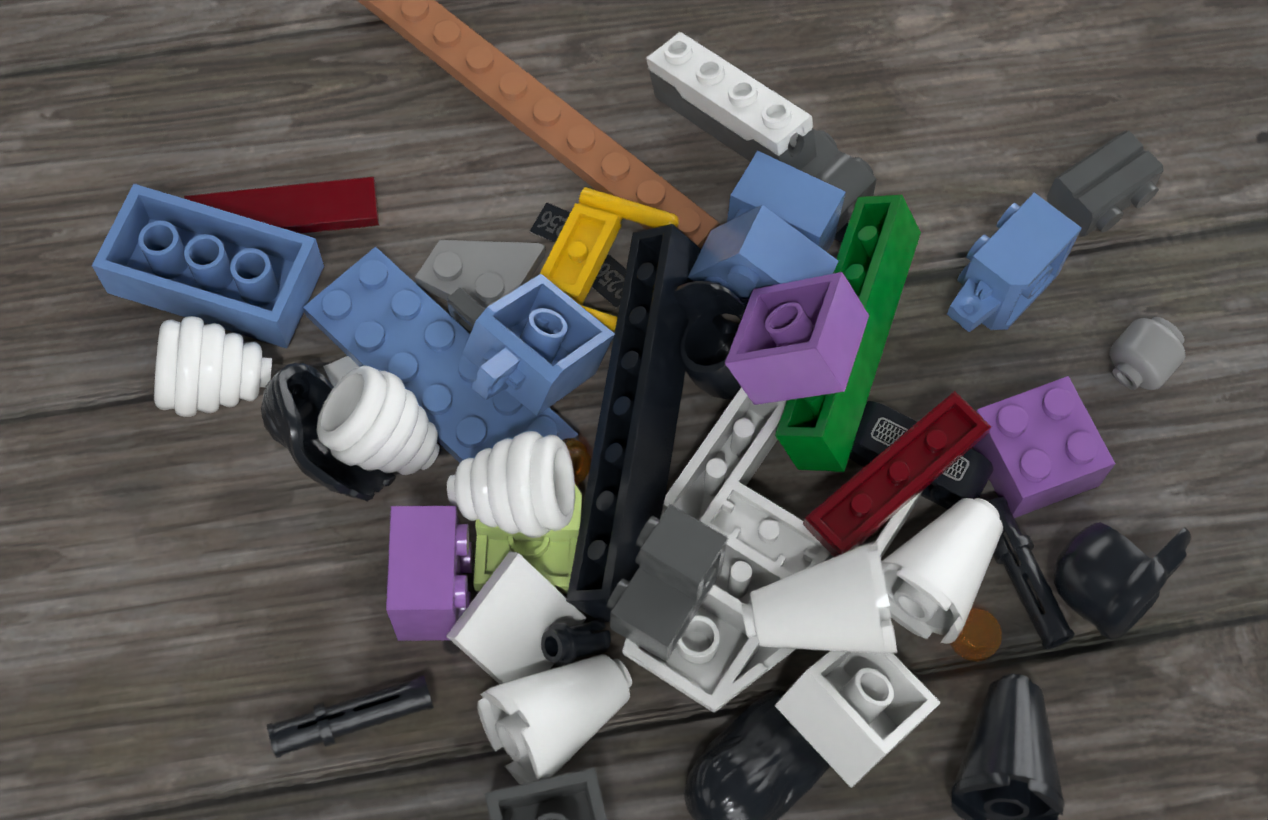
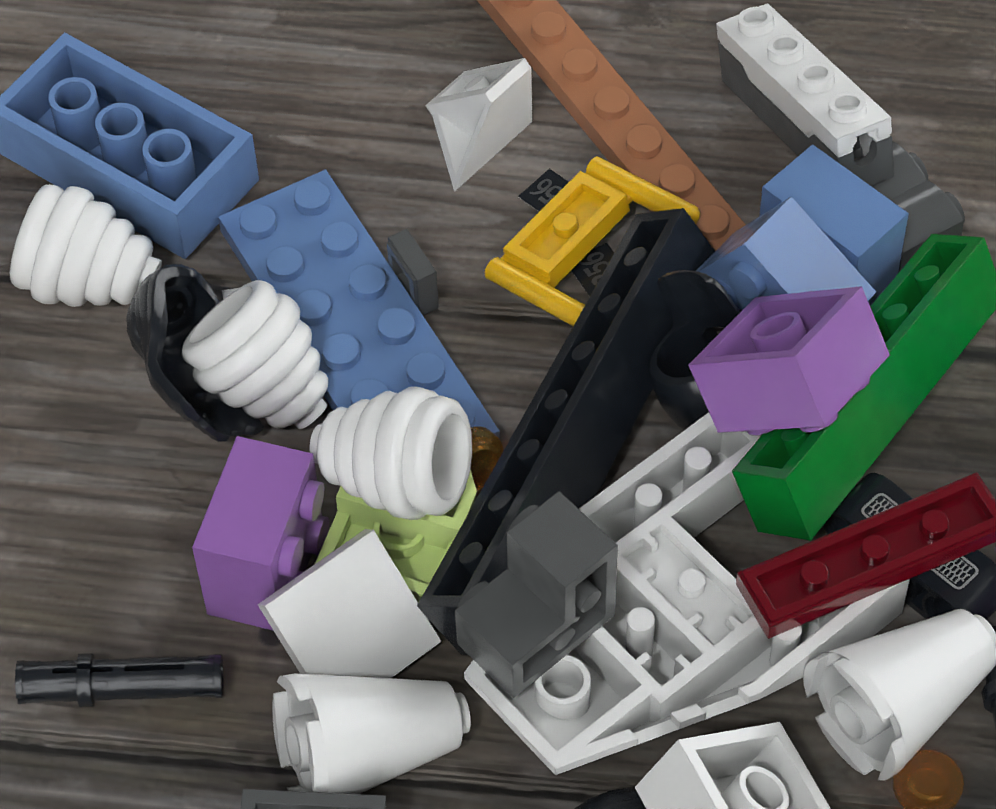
camera: 20 degrees right, 10 degrees down
dark red tile [184,176,379,234] -> none
light grey wing [415,240,546,309] -> none
medium blue hinge [462,274,615,416] -> none
black pin [541,620,611,666] -> none
white cone [742,542,897,654] -> none
none -> white slope [425,58,532,192]

